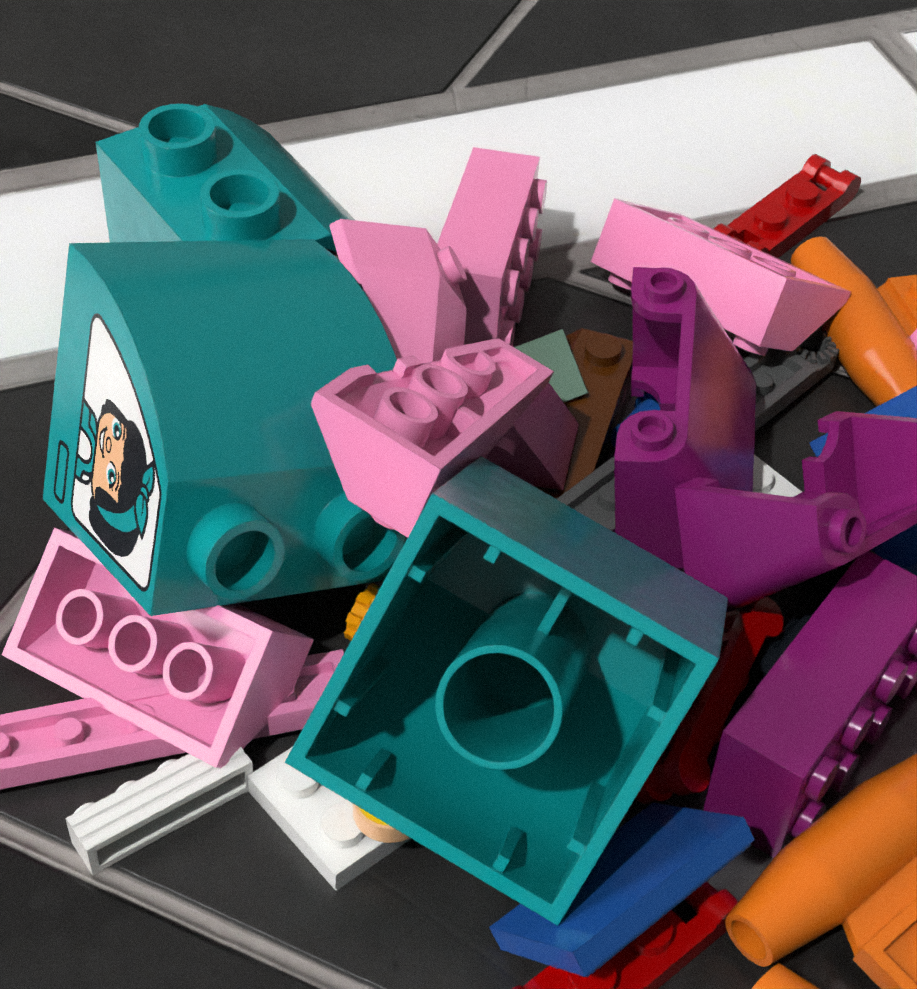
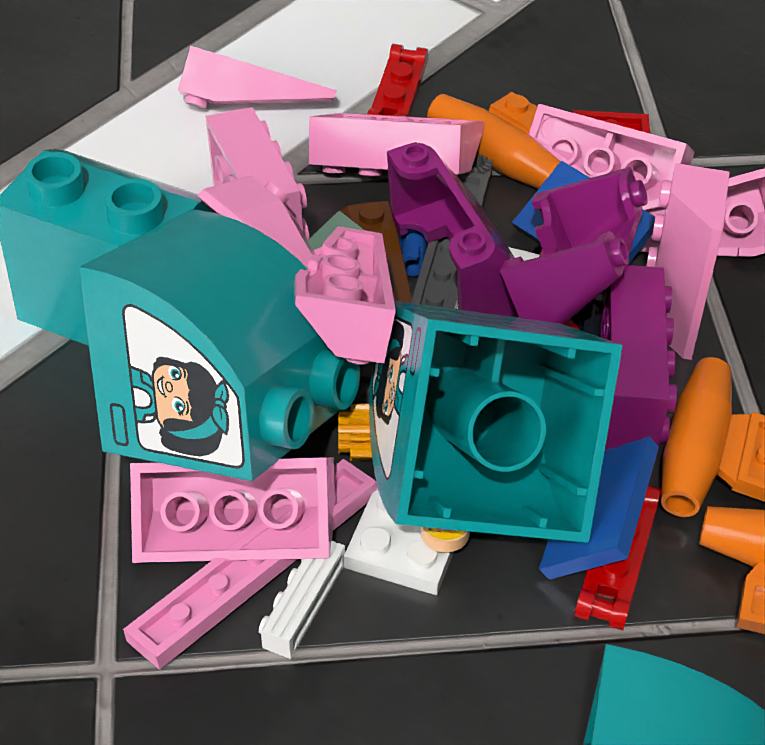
camera: 30 degrees left, 0 degrees up
none -> bright pink wedge [178,46,337,108]

